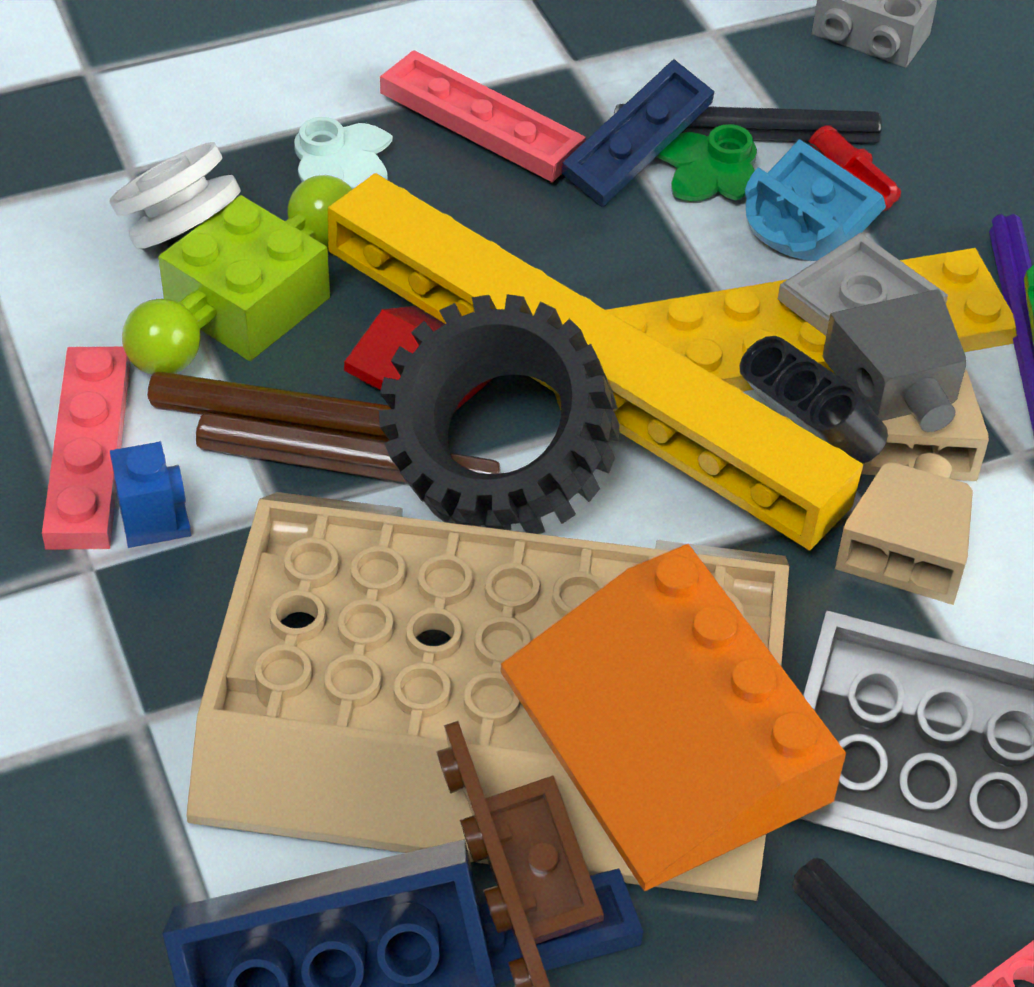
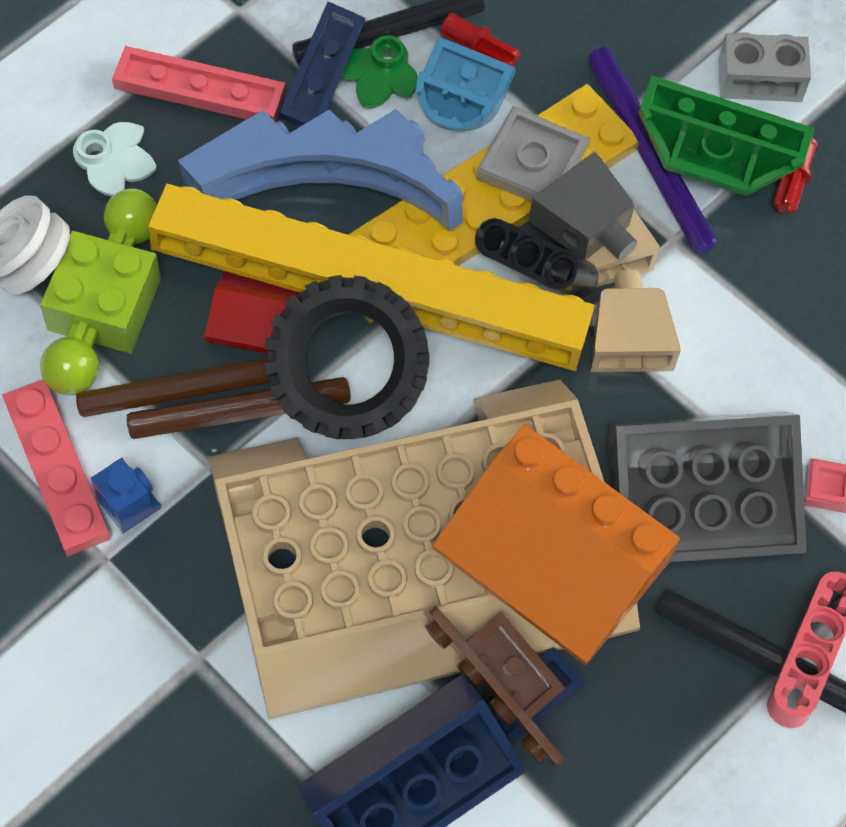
camera: 25 degrees left, 15 degrees up
none -> medium blue arch [178,109,464,231]

